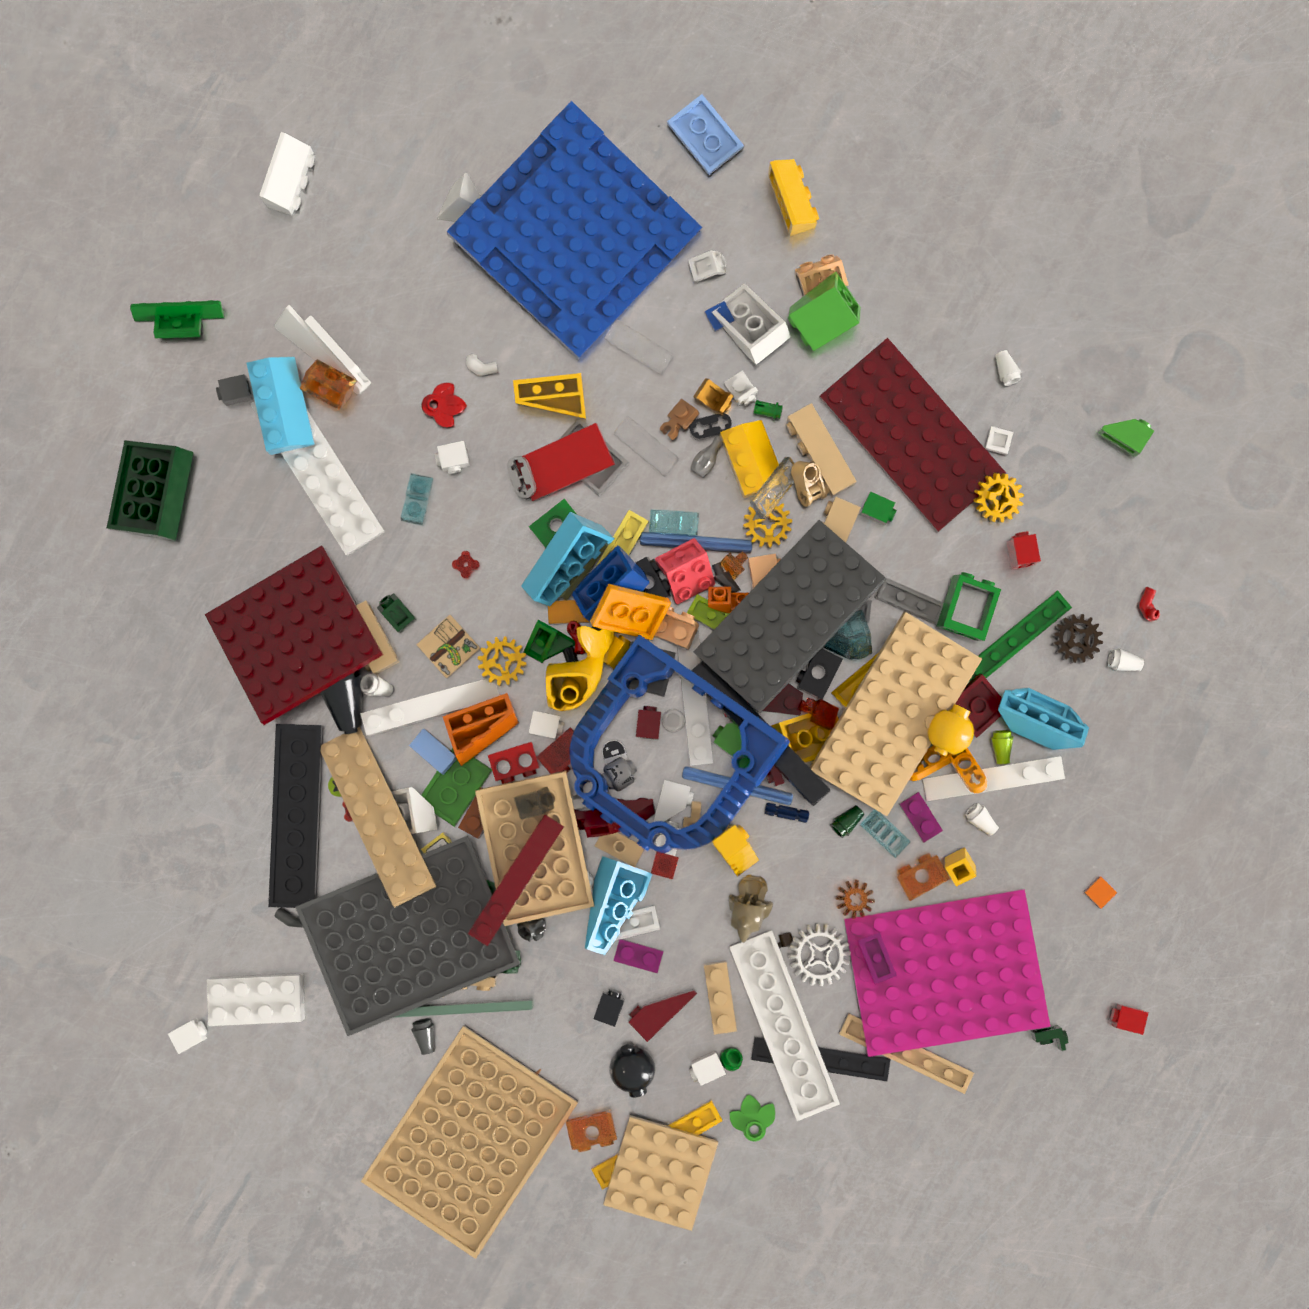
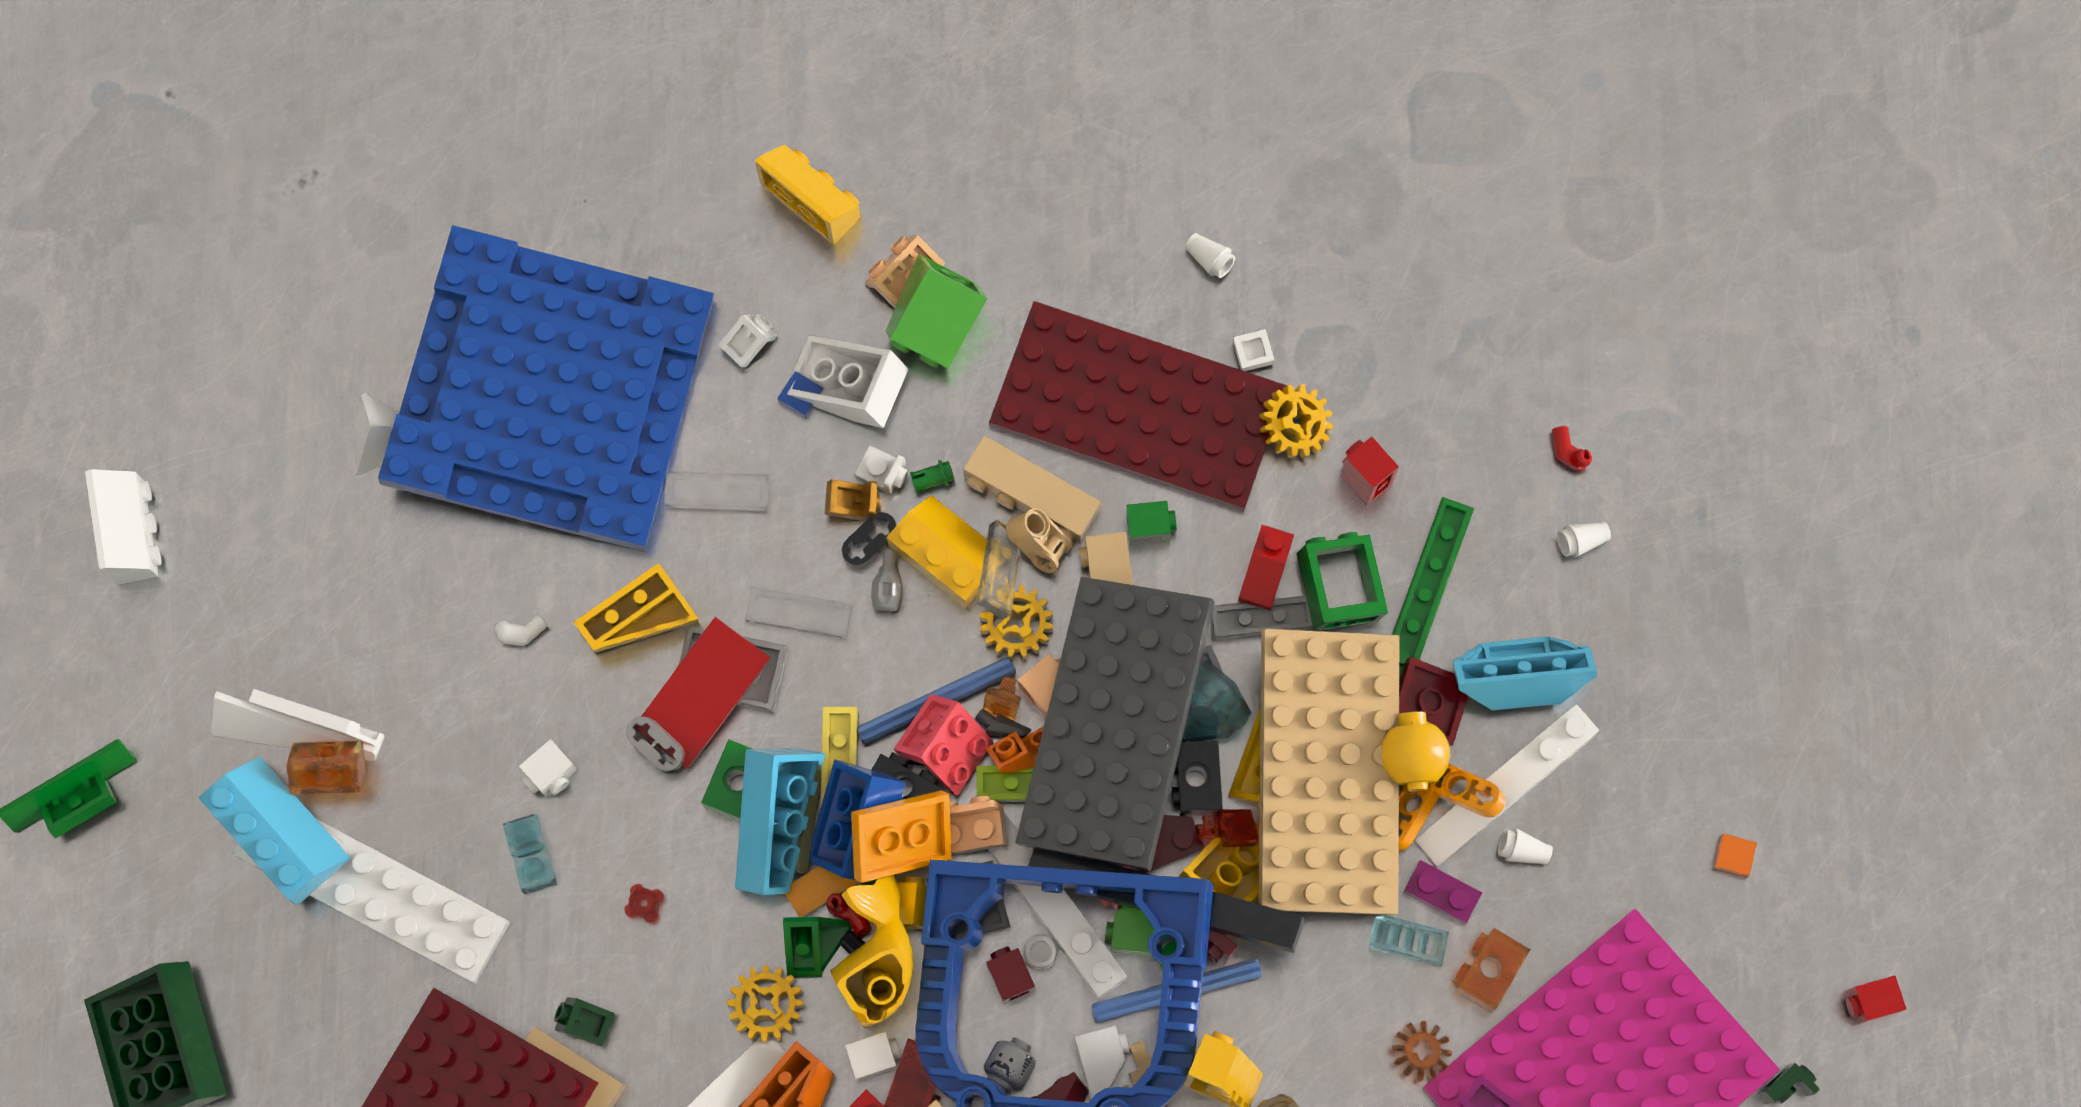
camera: 30 degrees left, 10 degrees down
dark grey brick [216,374,253,406] -> none
tan tile [416,615,481,678] -> none
red plate [421,383,467,427] -> none
black tile [602,740,628,765] -> none
clear light blue slope [649,510,699,536] -> none
medium nougat plate [659,398,700,440] -> none
light blue plate [667,94,744,175] -> none
dark blue axle [764,803,810,823] -> none
dark green cone [830,805,865,838] -> none
yellow brick [945,847,977,887] -> none
lime cone [991,730,1014,764] -> none
dark brown gear [1052,614,1103,663] -> none
bright green slope [1098,419,1154,457] -> none
none -> red slope [1238,525,1294,611]

